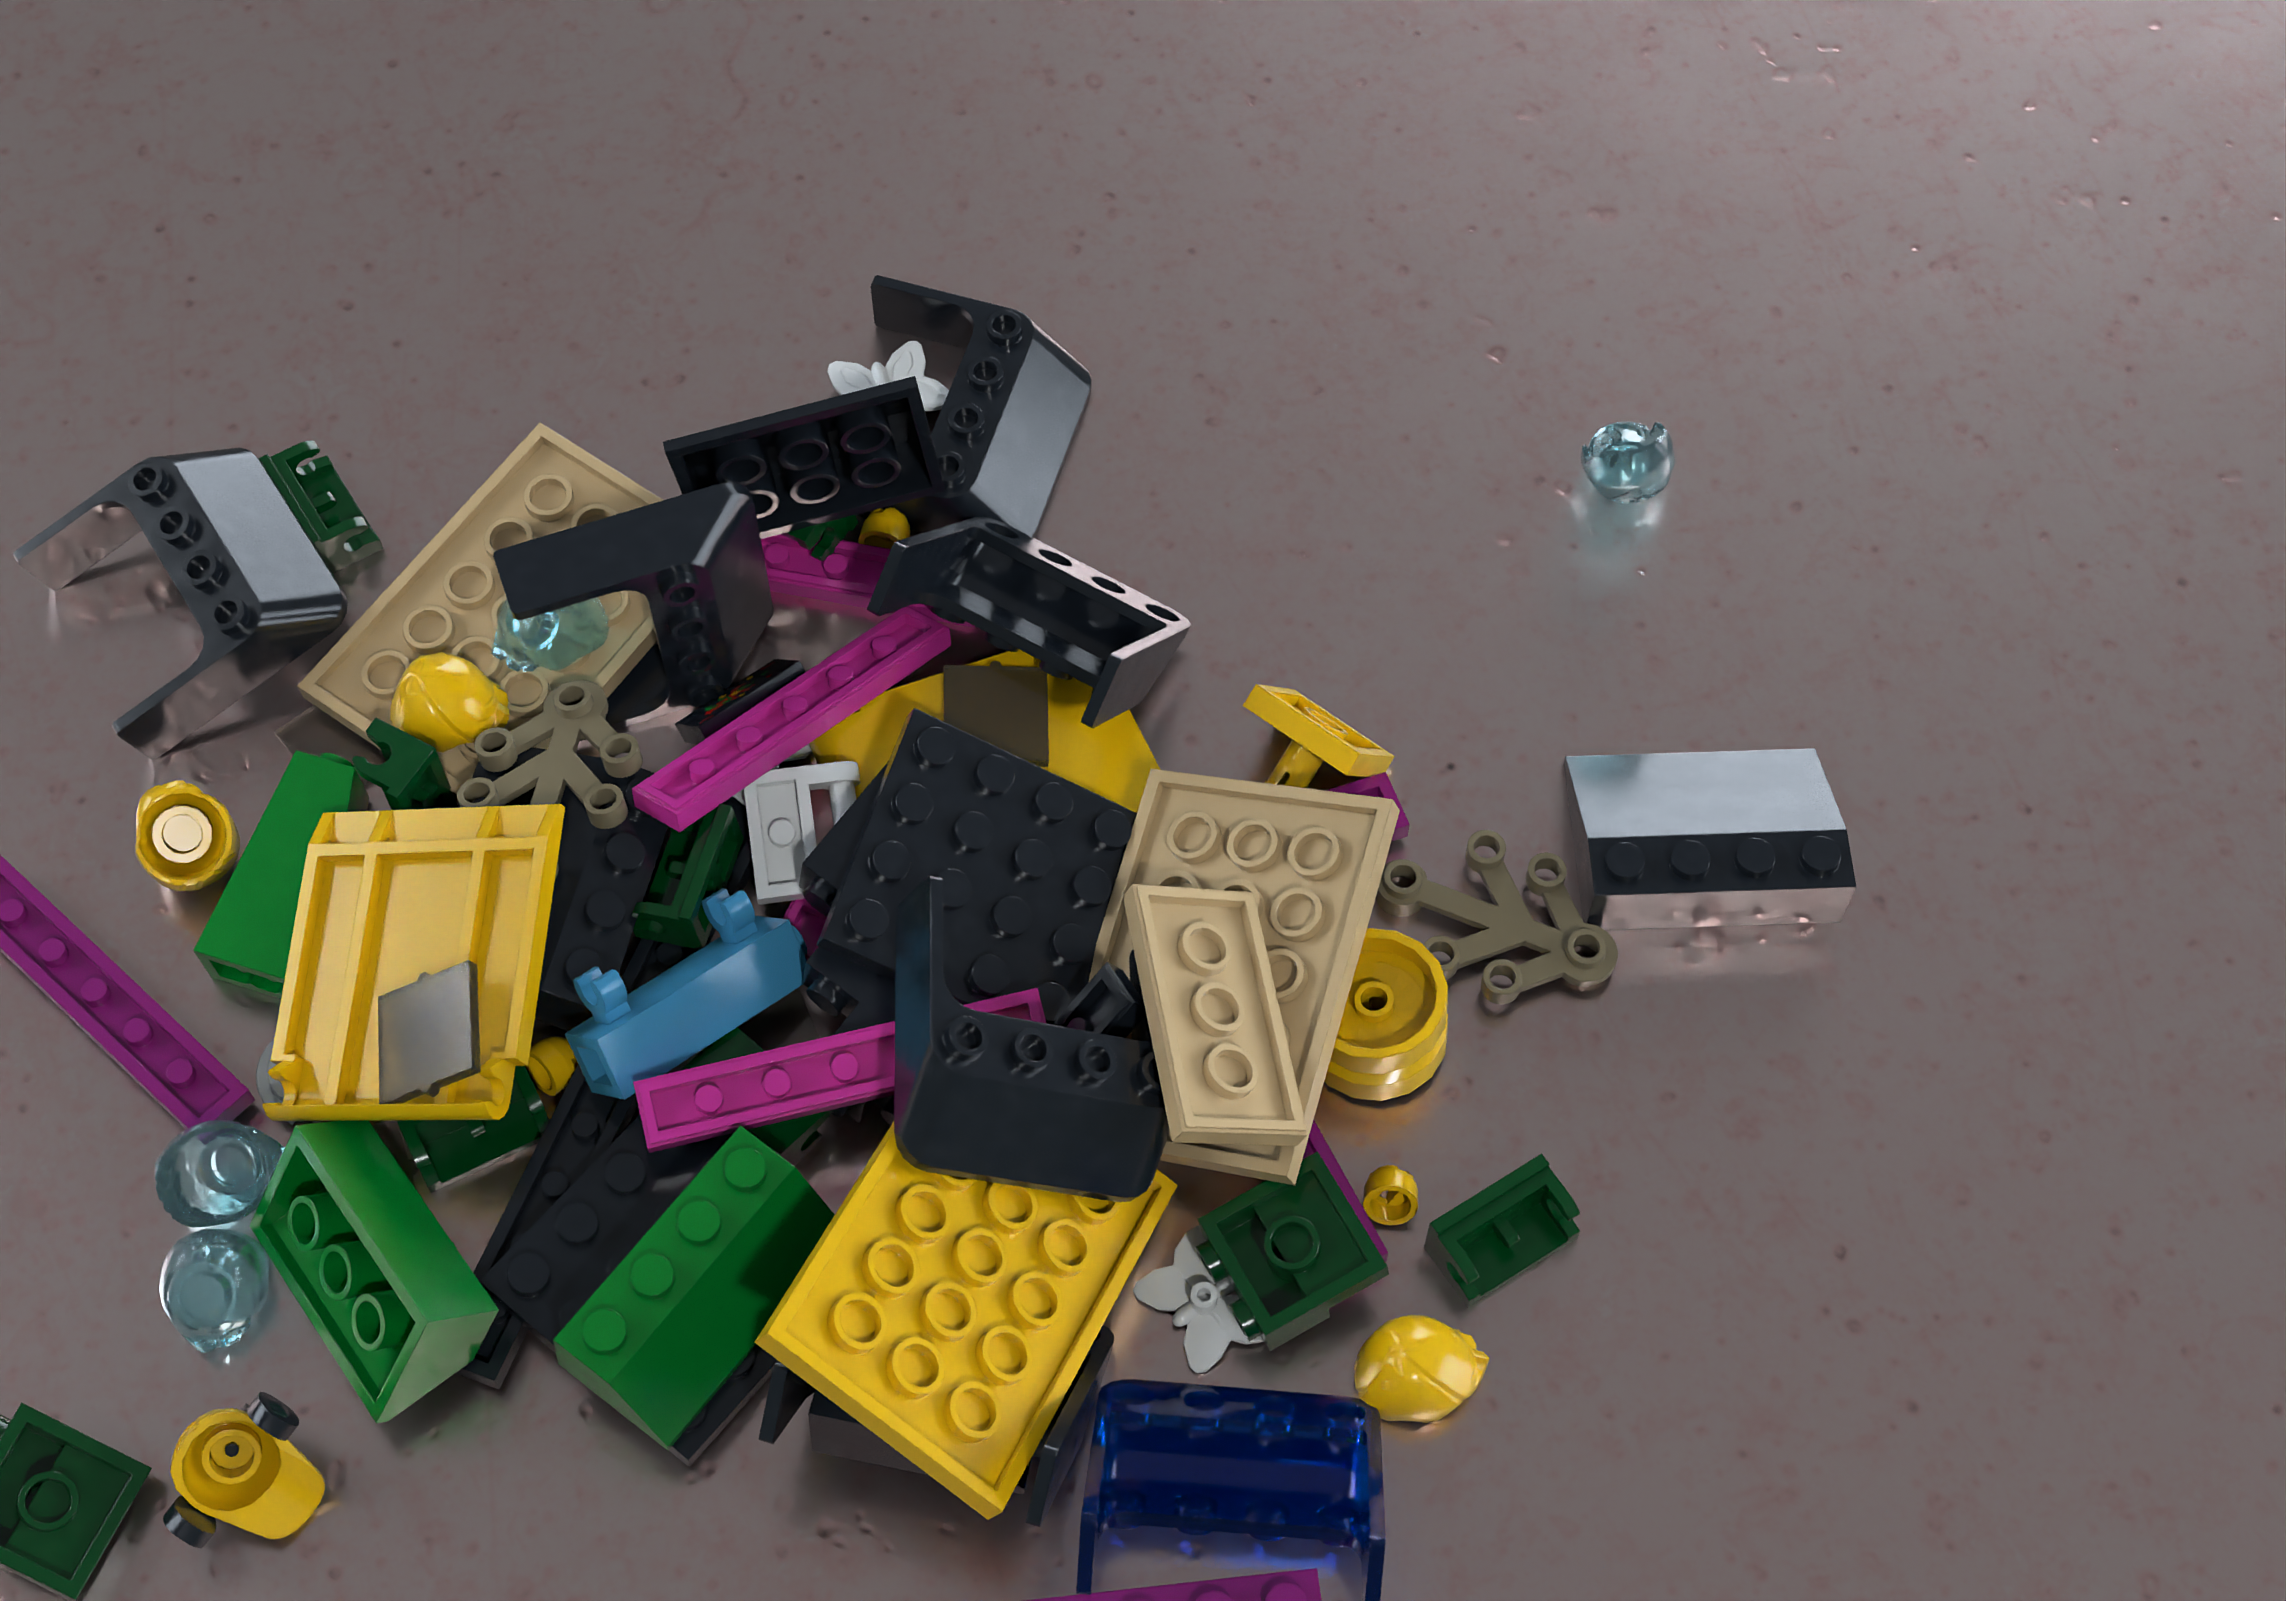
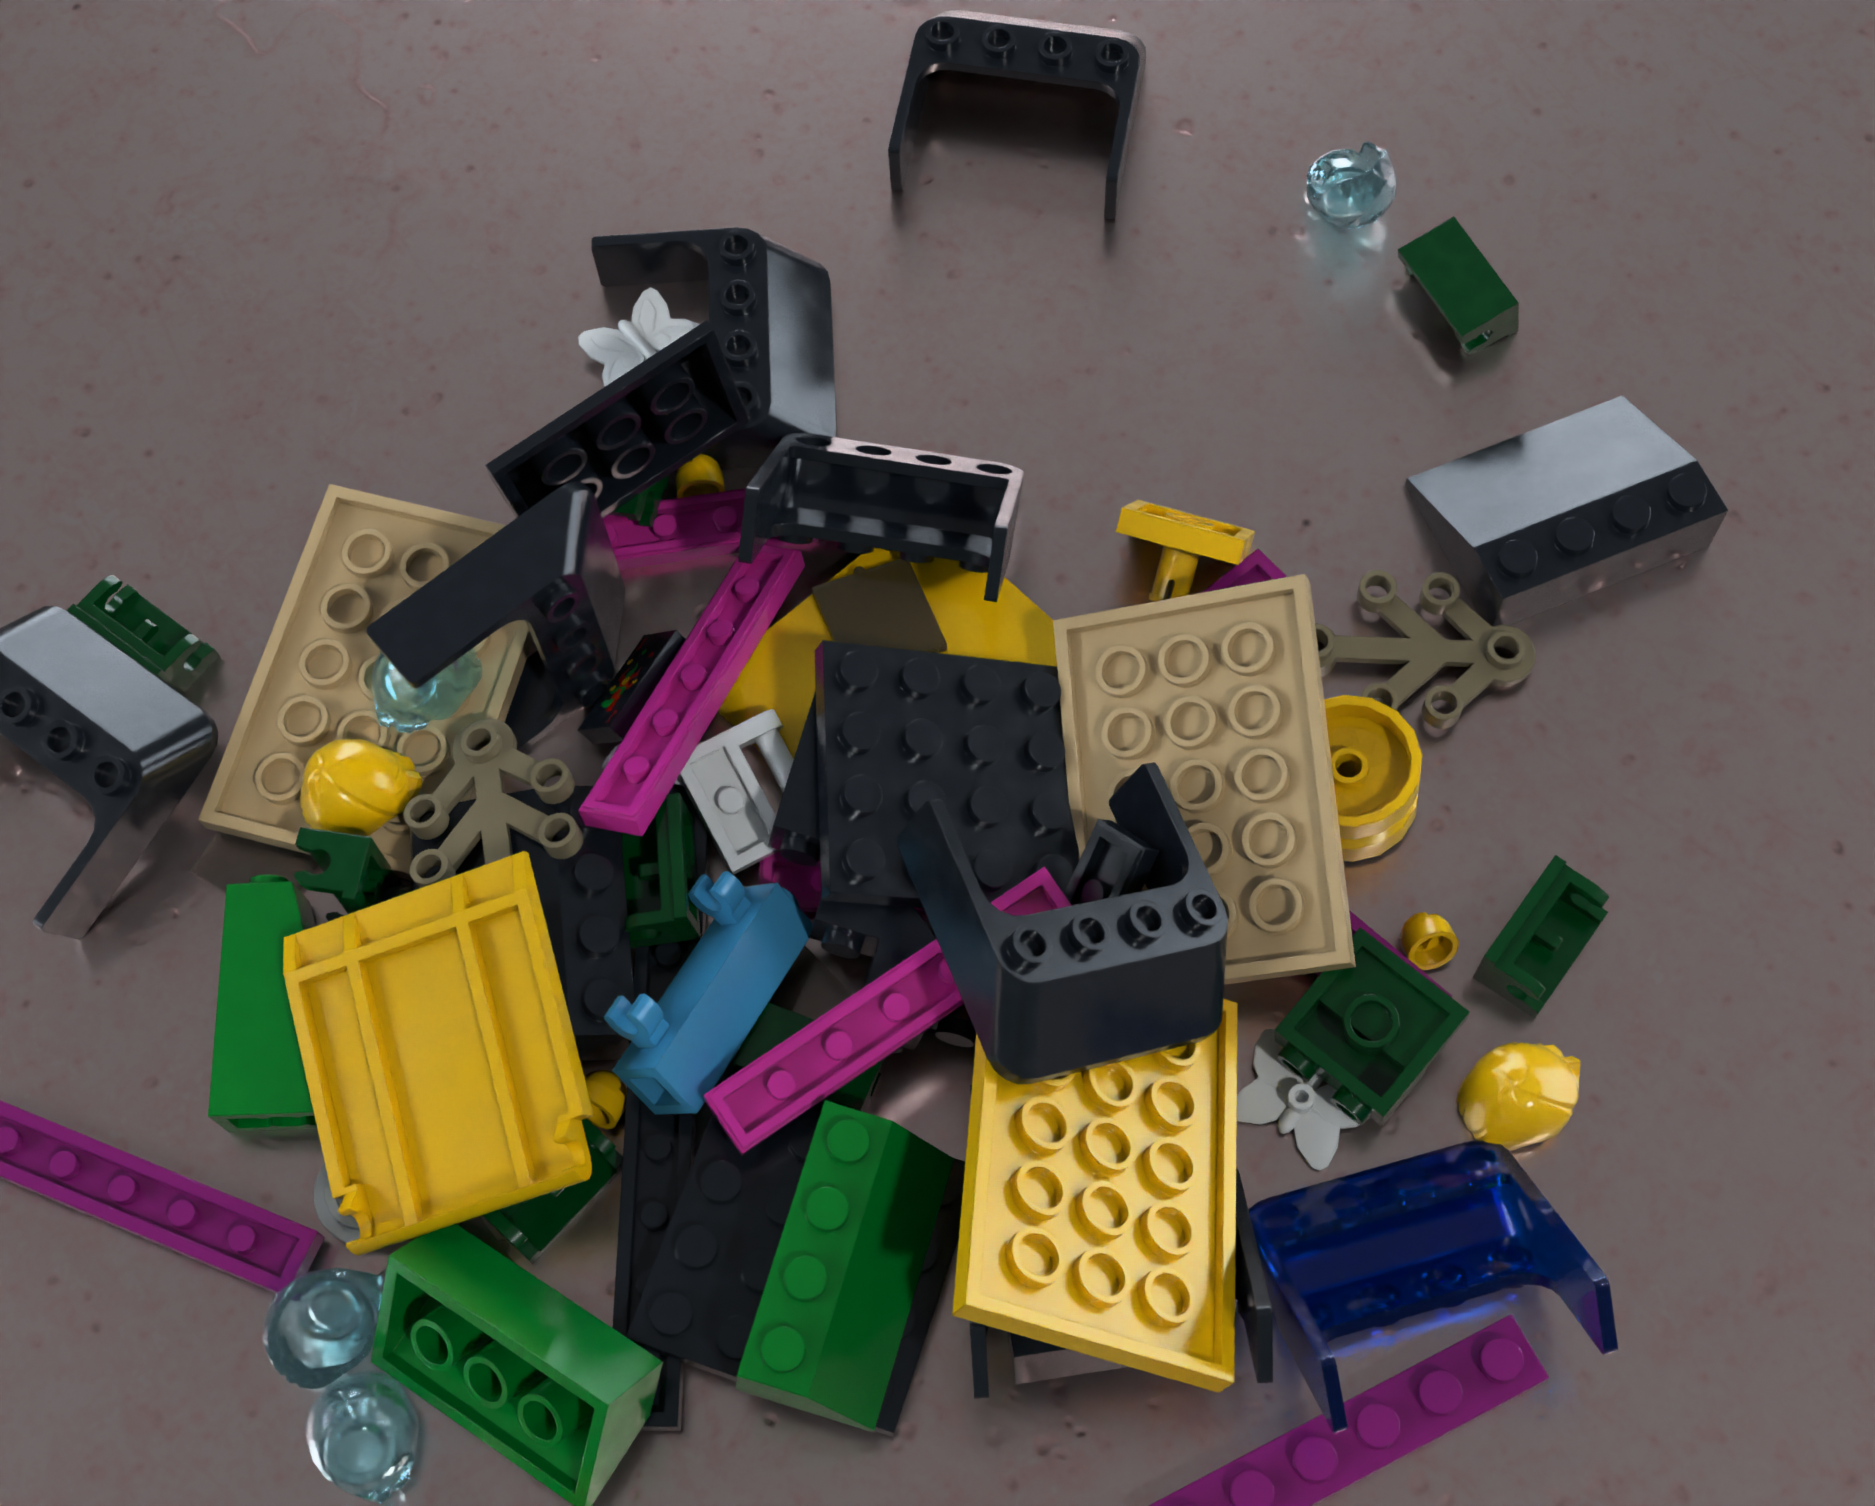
camera: 15 degrees left, 5 degrees up
yellow hair [135,780,240,892] -> none
clear smoke piece [378,960,481,1104] -> none
tan tile [1123,884,1308,1146] -> none
none -> black windscreen [888,10,1146,220]
none -> dark green hinge [1398,216,1519,355]

